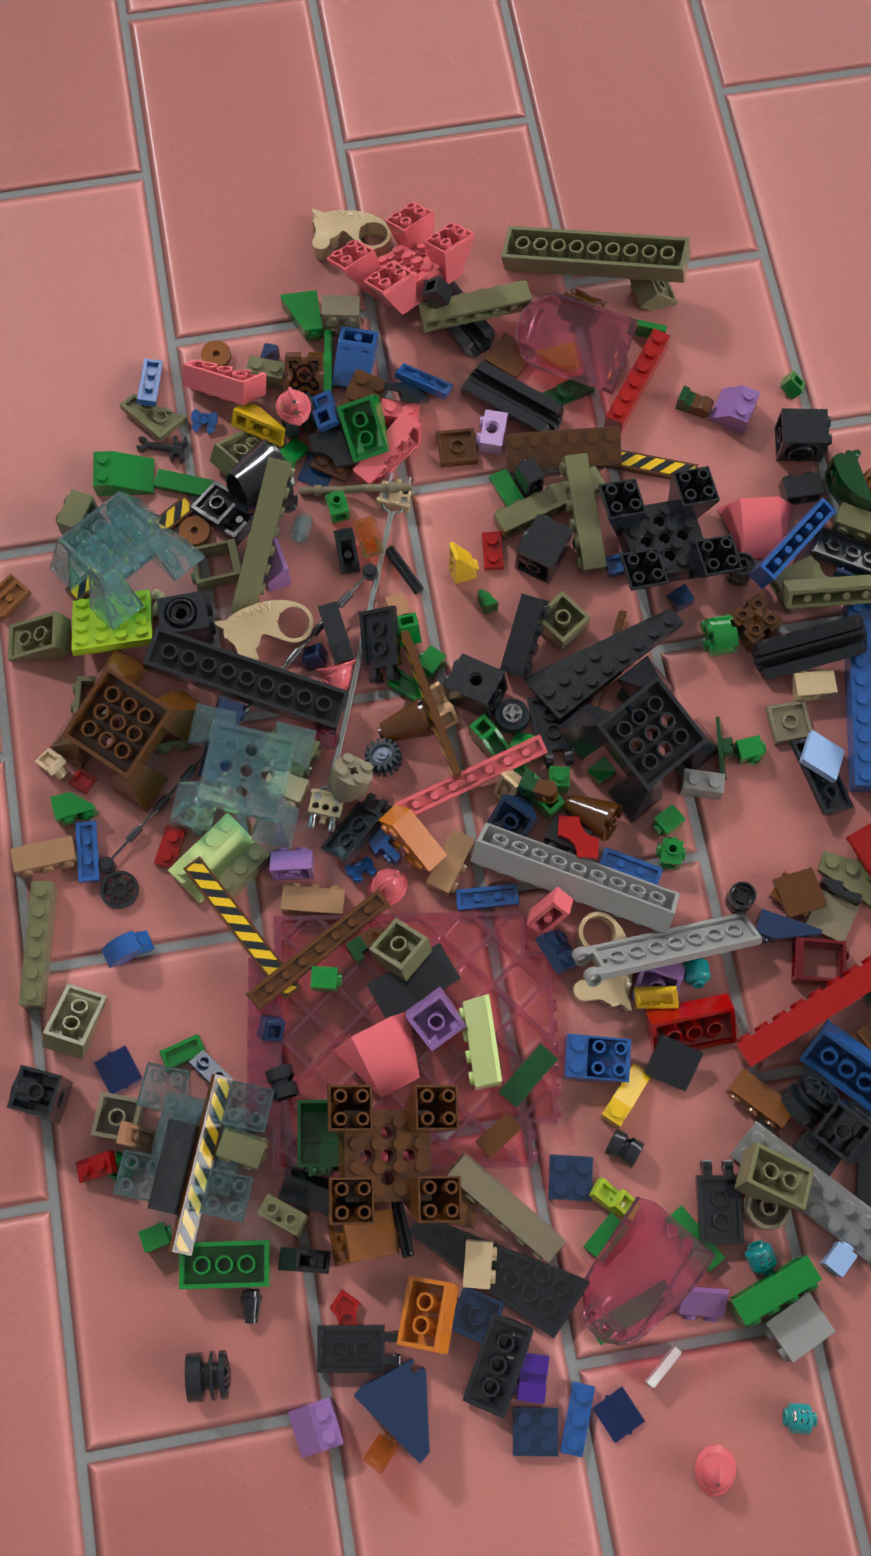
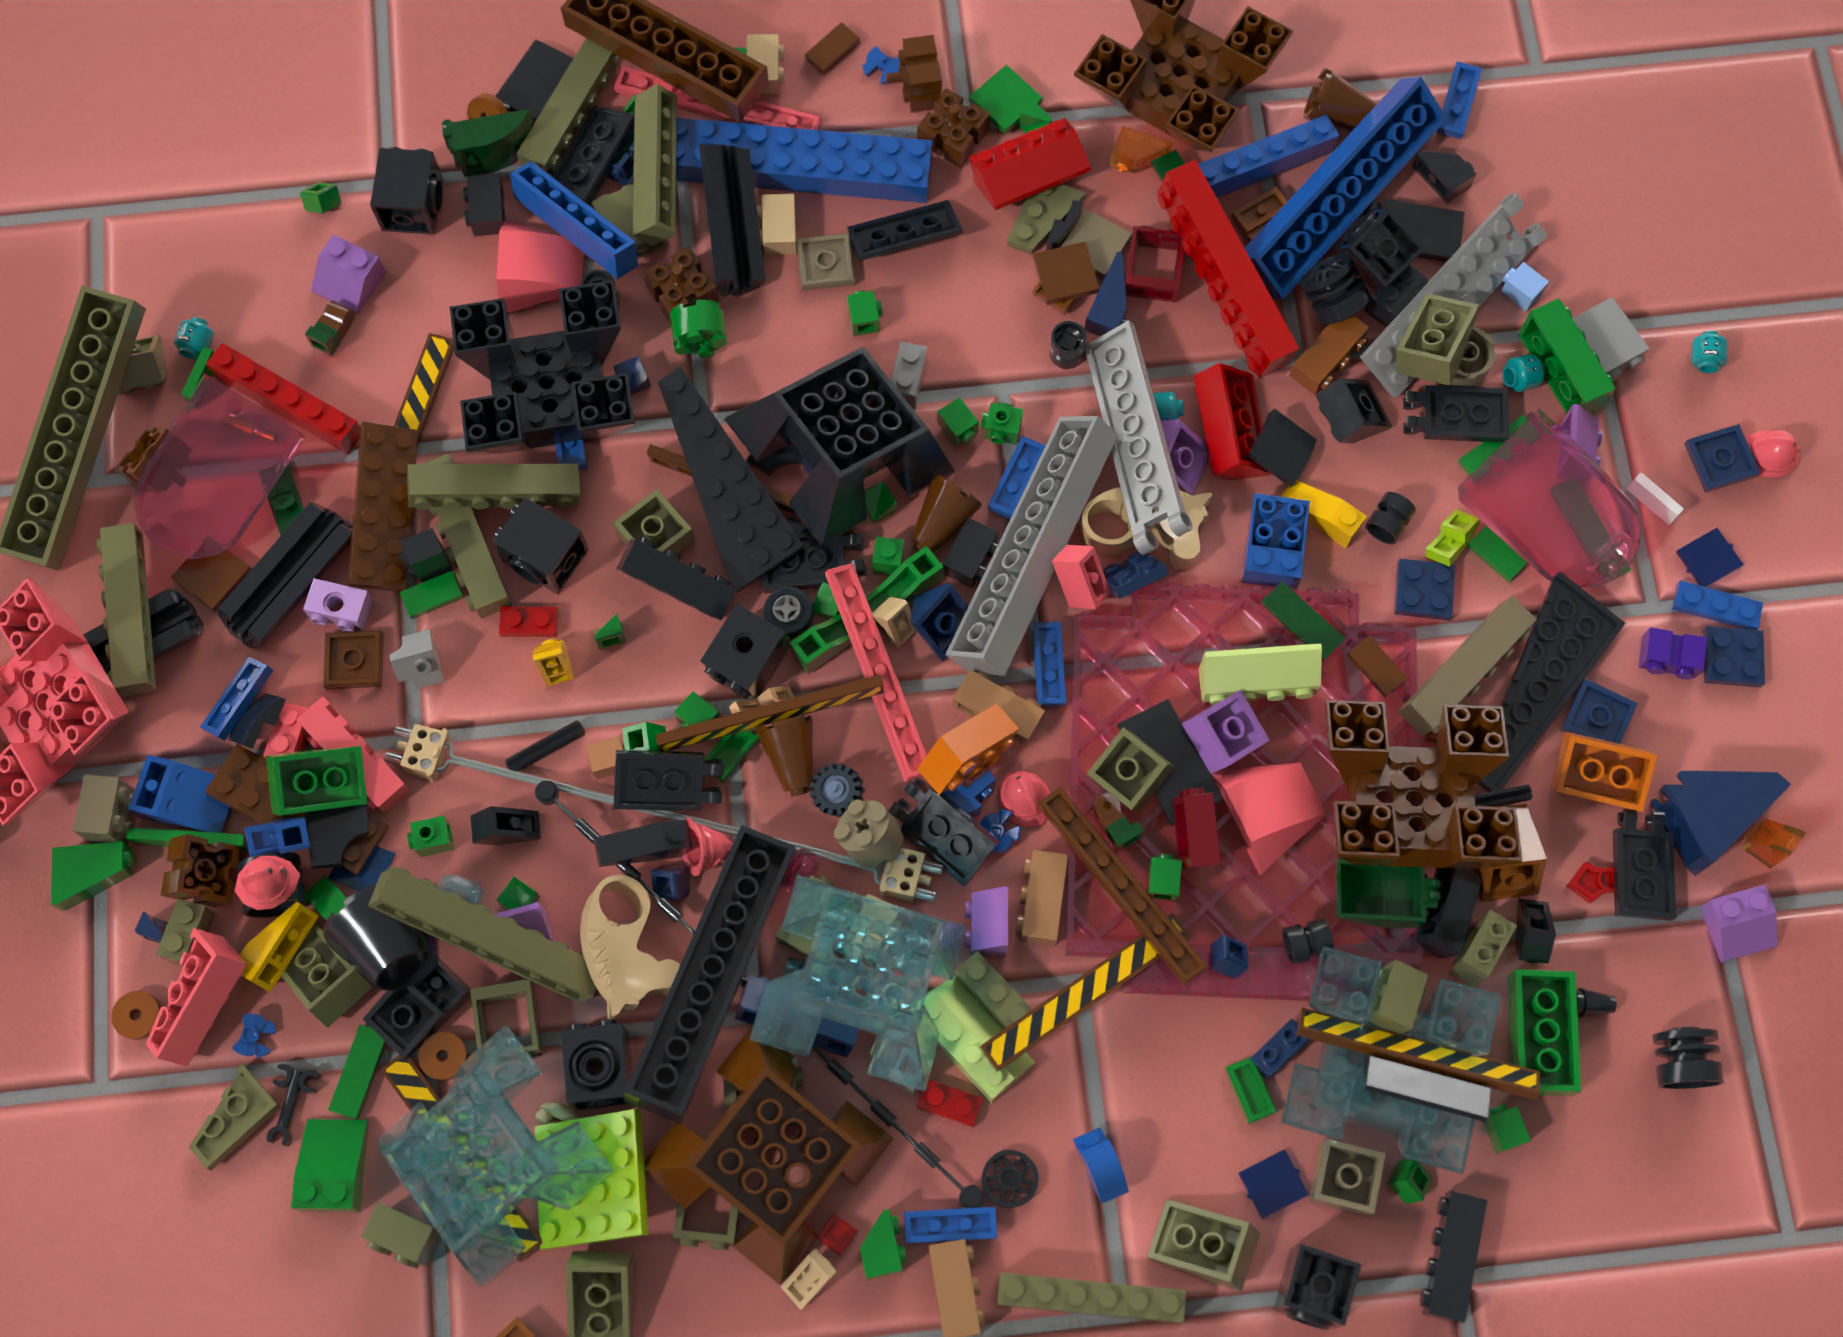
camera: 85 degrees left, 0 degrees up
red plate [75,1150,118,1184] -> none
nougat tile [116,1121,158,1154] -> none
plate [137,358,163,407] -> none
dark tan bar [299,482,412,496] -> none
clear orange slope [353,516,383,559] -> none
black brick [421,276,453,309] -> none
black slope [462,1312,535,1419] -> none
tan brick [463,1239,497,1290] -> none
leg [518,769,558,804] -> none
clear orange slope [537,341,580,373] -> none
red tile [557,815,599,860] -> none
yellow plate [634,986,679,1009] -> none
dark green piece [715,716,735,780] -> none
light blue tile [799,730,845,783] -> none
none -> teal head [174,317,214,360]
none -> light grey brick [390,629,444,689]
none -> green slope [497,876,540,910]
none -> dark red window [1172,788,1221,868]
none -> black slope [1316,378,1392,443]
none -> black brick [1420,1190,1488,1324]
none -> dark blue plate [1684,424,1760,493]

